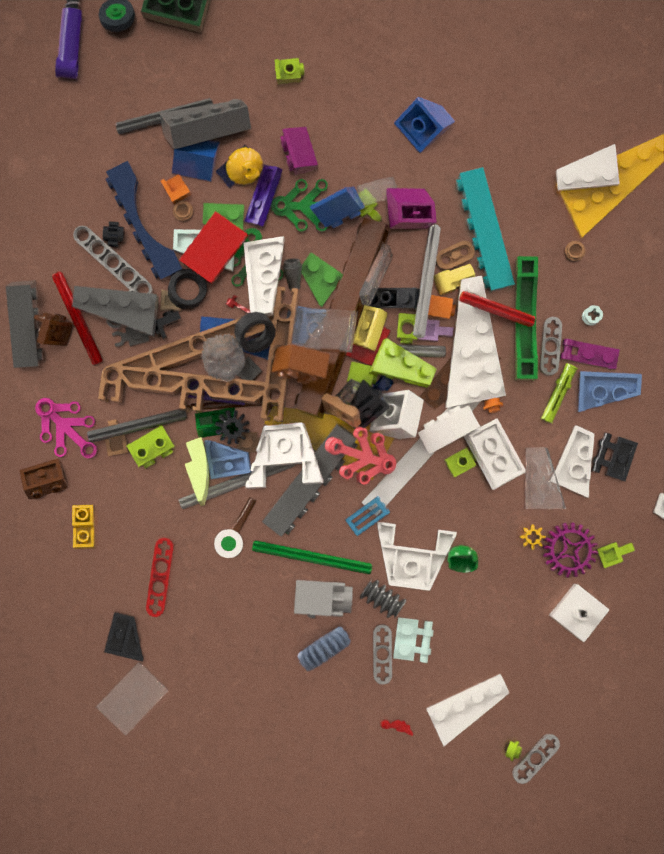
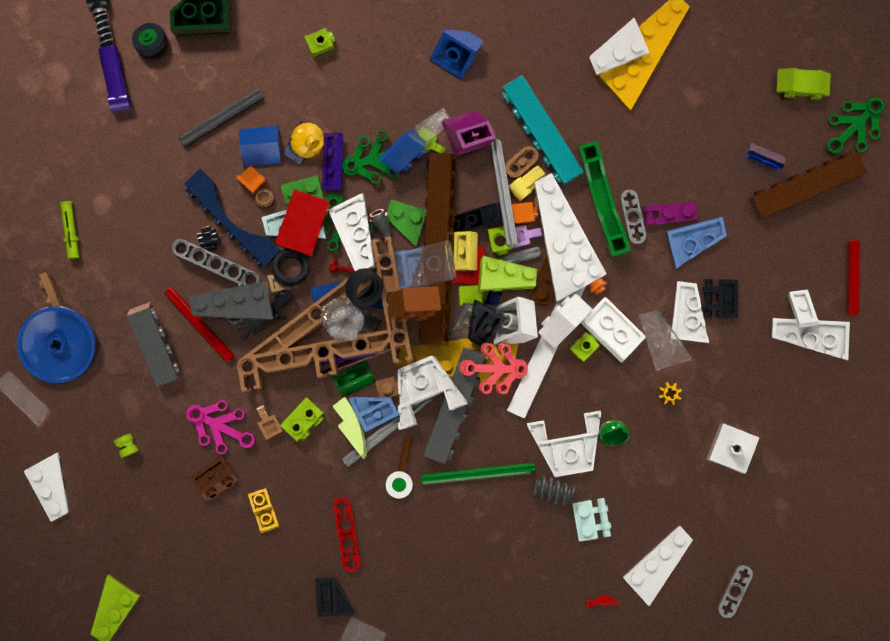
camera: 15 degrees left, 0 degrees up
reddish brown bracket [33,312,73,346] -> none
dark grey axle [87,409,187,443] -> none
dark grey wedge [159,99,251,149] -> none
black gear [215,410,250,445] -> none
magenta slope [280,127,318,176] -> none
light grey piece [294,580,353,618] -> none
sand blue gear [298,627,351,671] -> none
medium nougat plate [321,393,361,428] -> none
dark azure tile [345,496,390,536] -> none
clear tile [359,244,393,306] -> none
light grey beam [373,624,392,684] -> none
red axle [459,291,535,327] -> none
lime plate [506,741,522,761] -> none
lime pin [541,363,578,424] -> none
magenta gear [542,522,598,578] -> none
medium nougat plate [565,241,585,261] -> none
light aqua bush [582,305,603,326] -> none
lime plate [597,542,635,568] -> none

